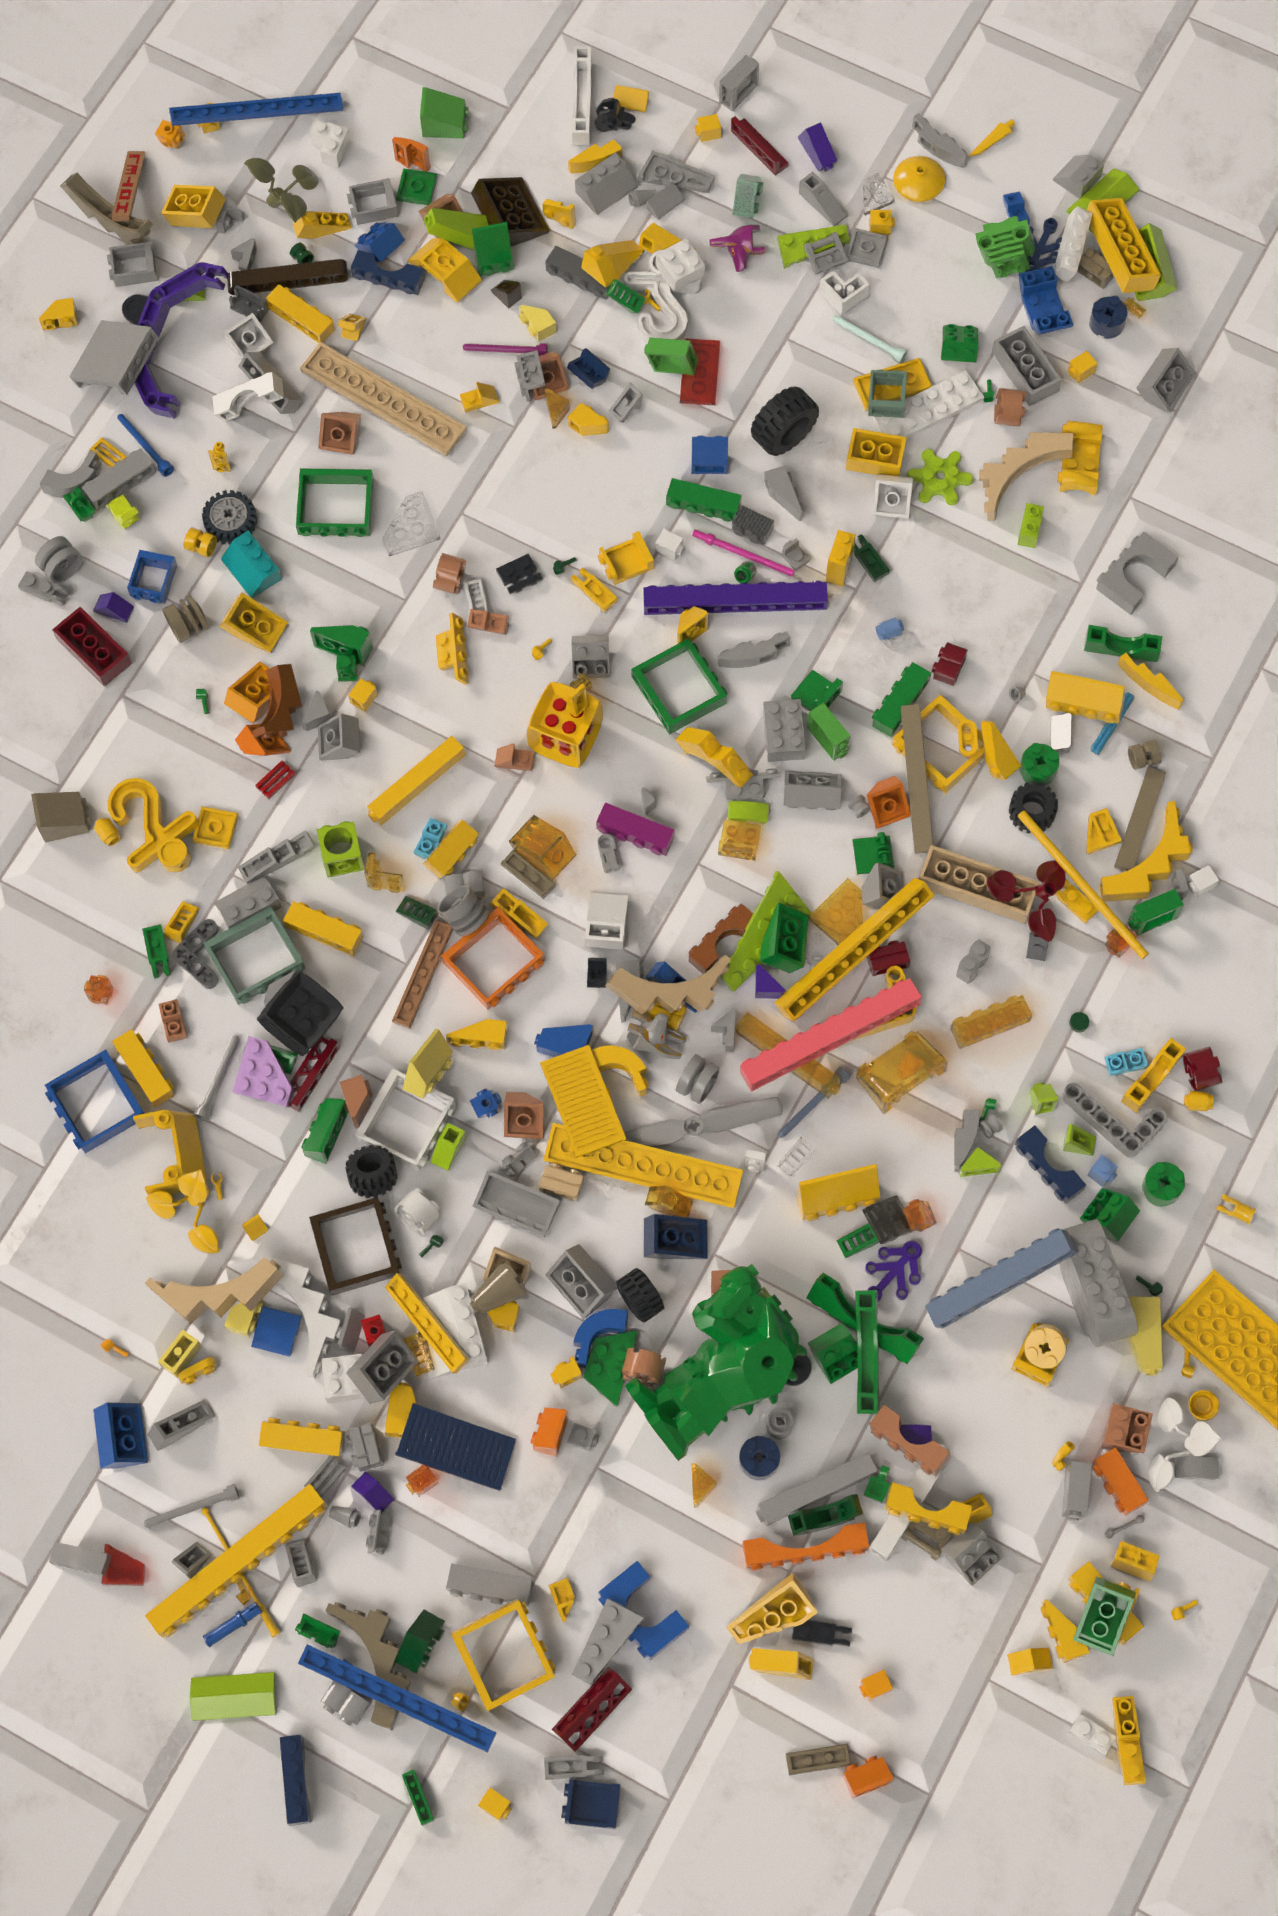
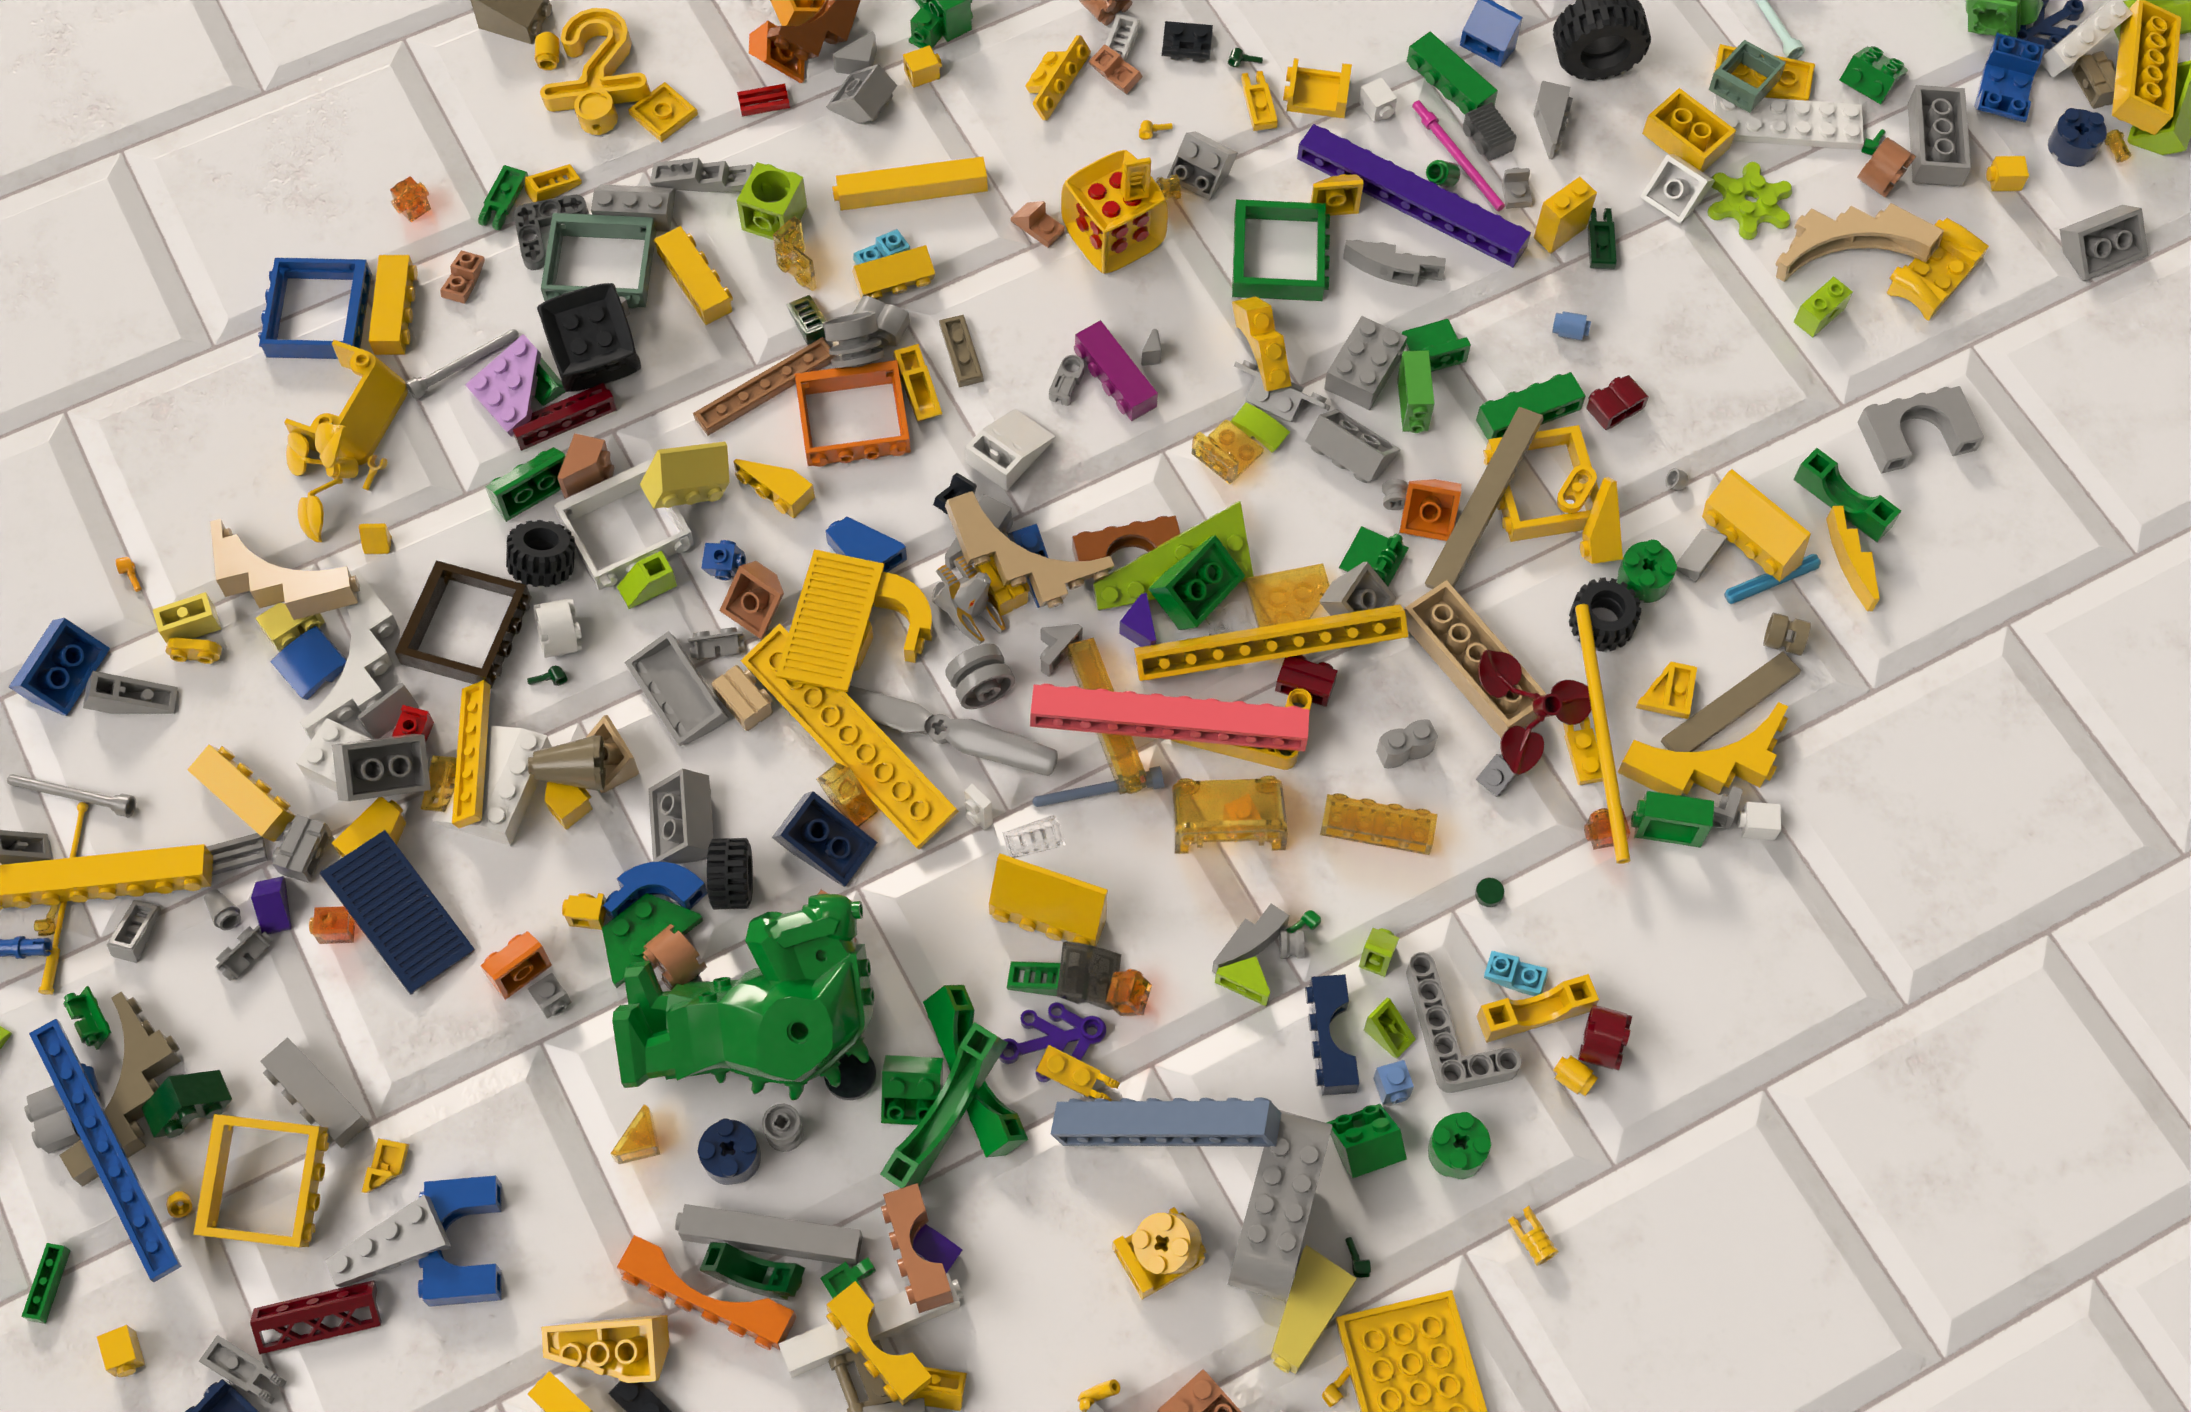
camera: 30 degrees right, 5 degrees down
clear yellow slope [509,815,577,881] -> none
none -> yellow hinge [1036,1045,1120,1101]

